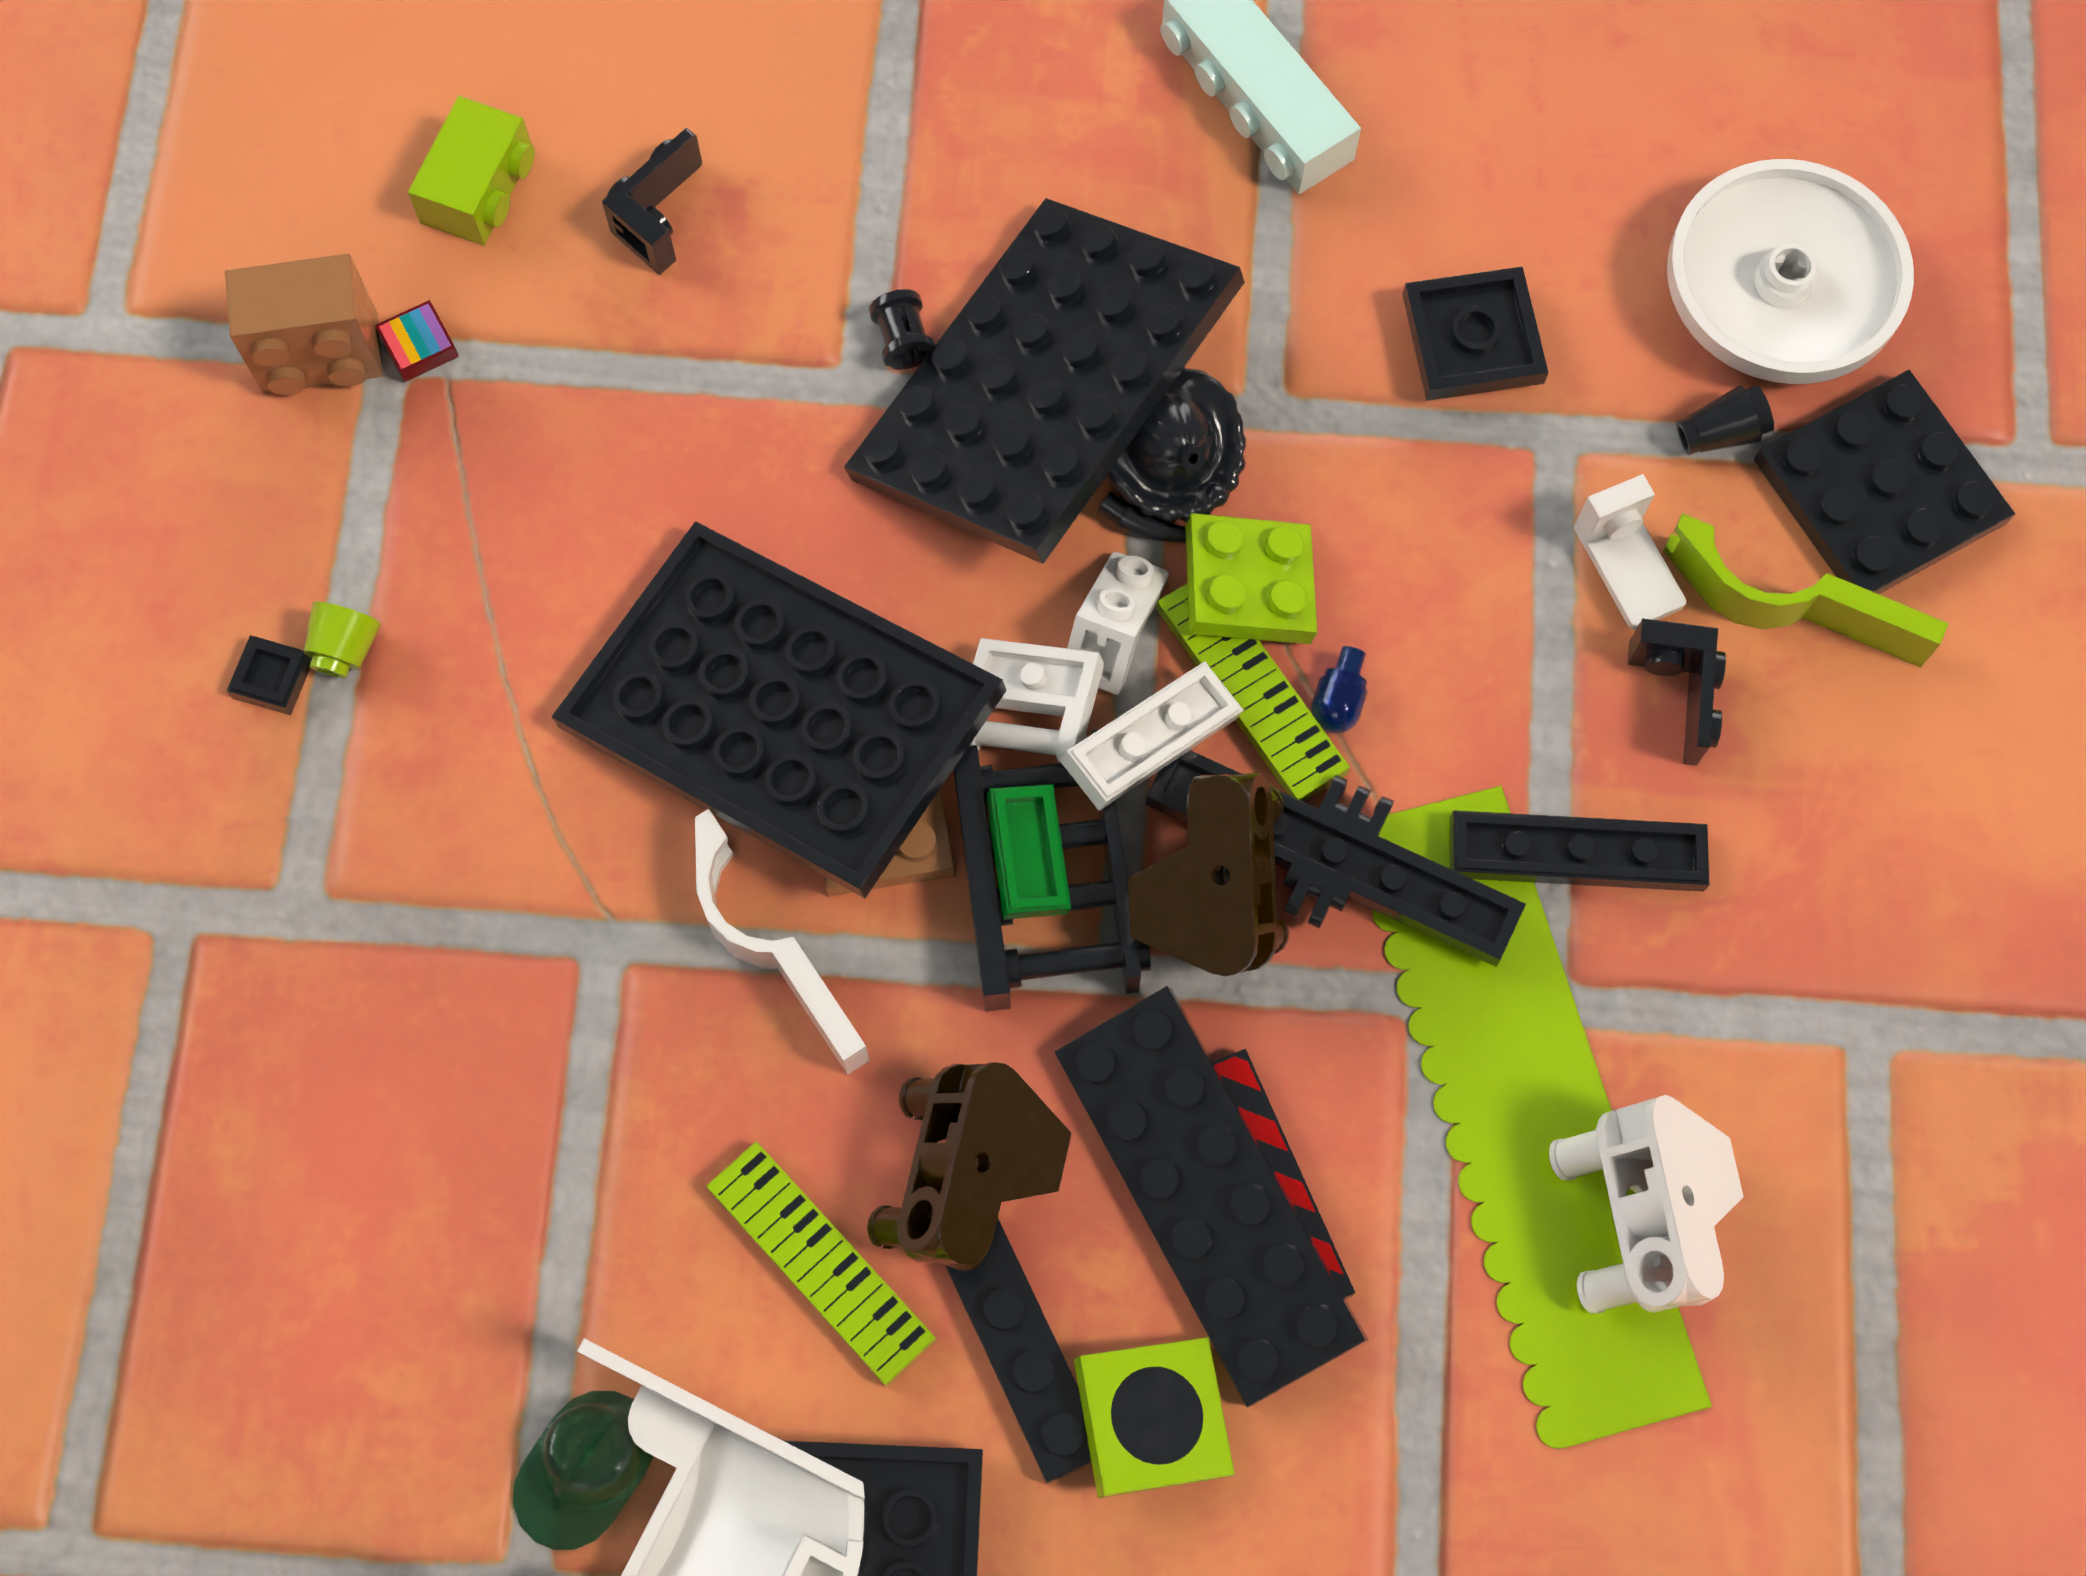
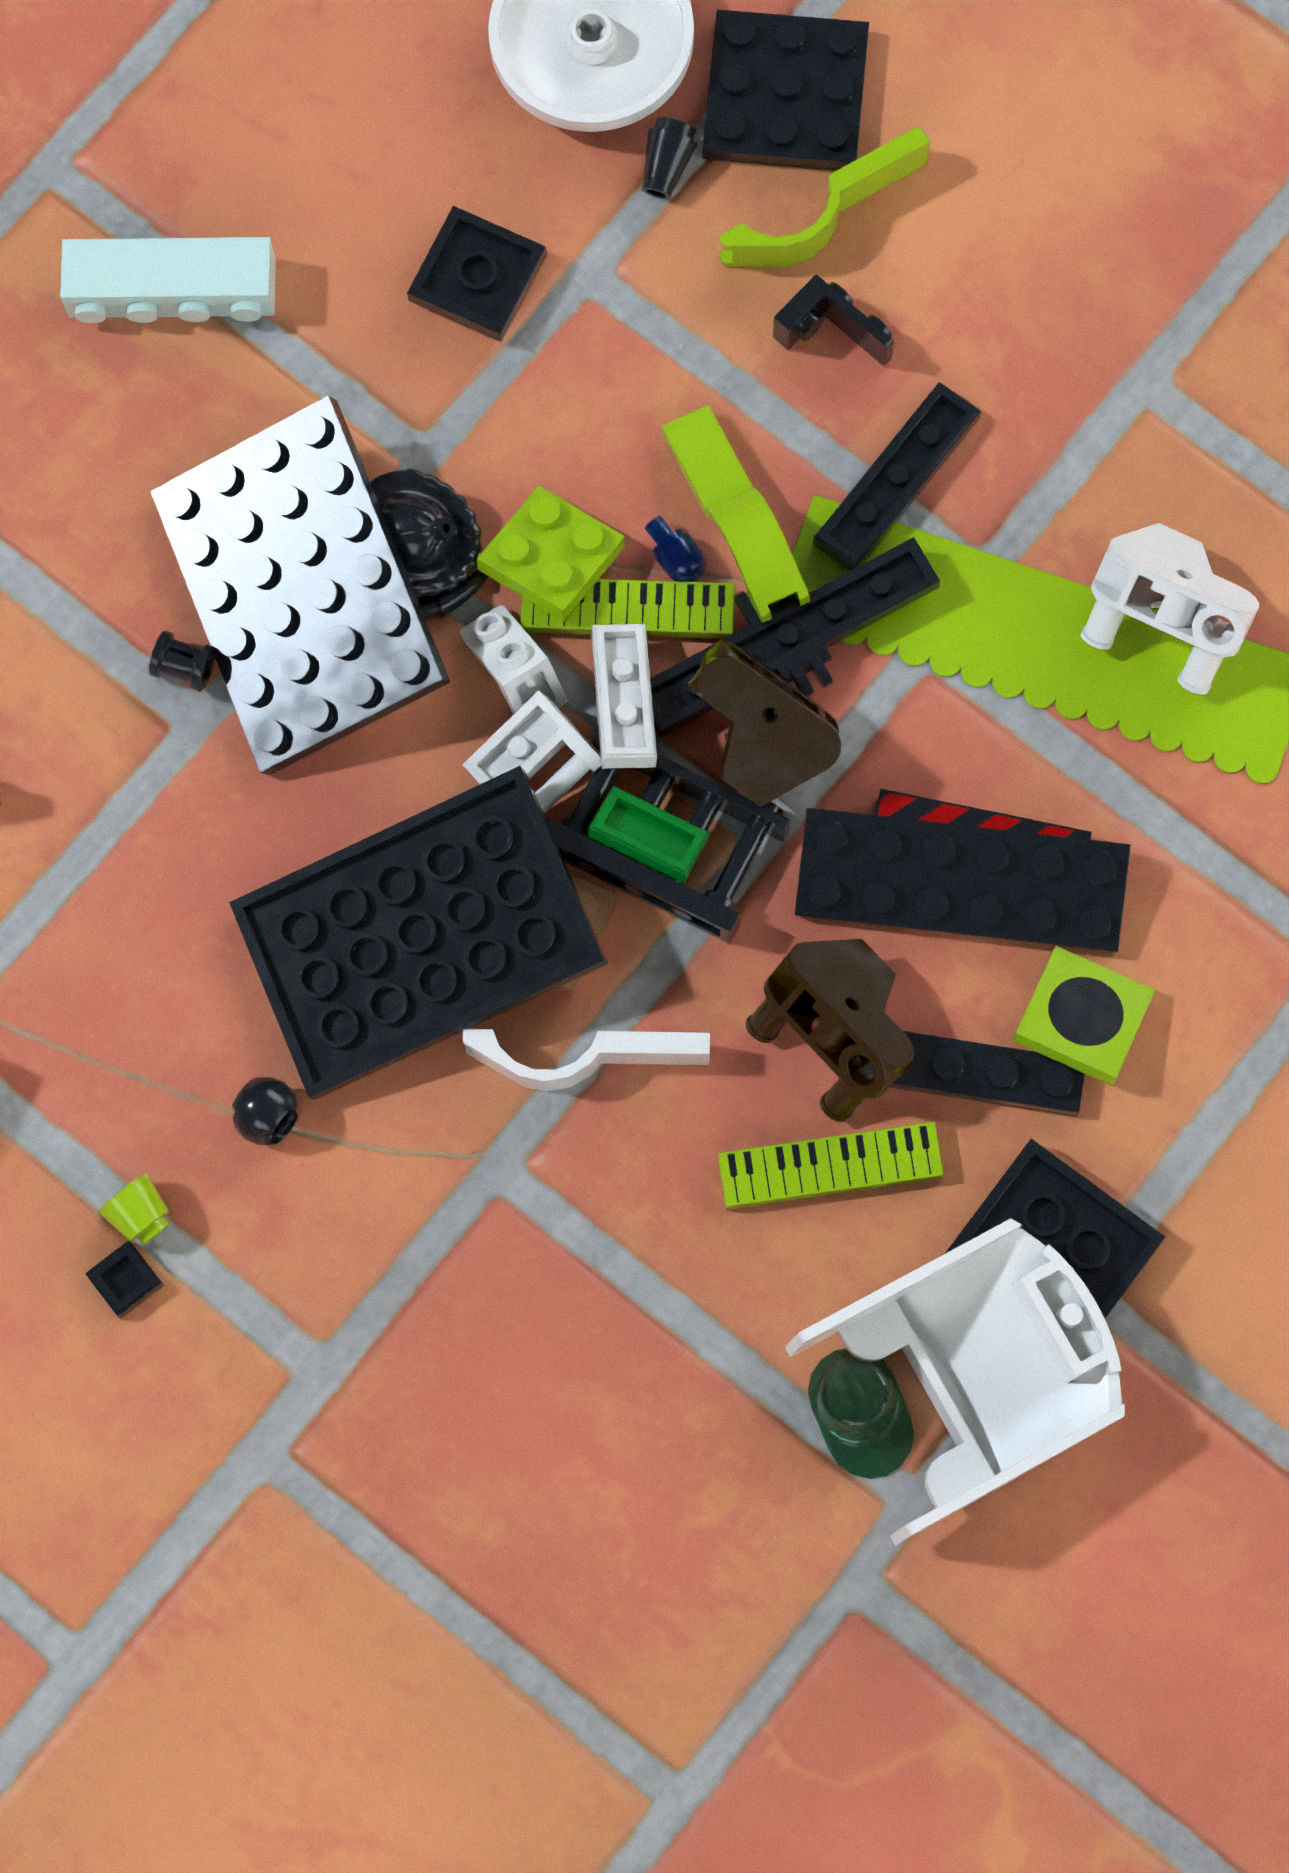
camera: 50 degrees left, 5 degrees up
white bracket [1573,474,1686,630] -> none
none -> black piece [232,1077,298,1145]
none -> lime piece [661,405,810,623]

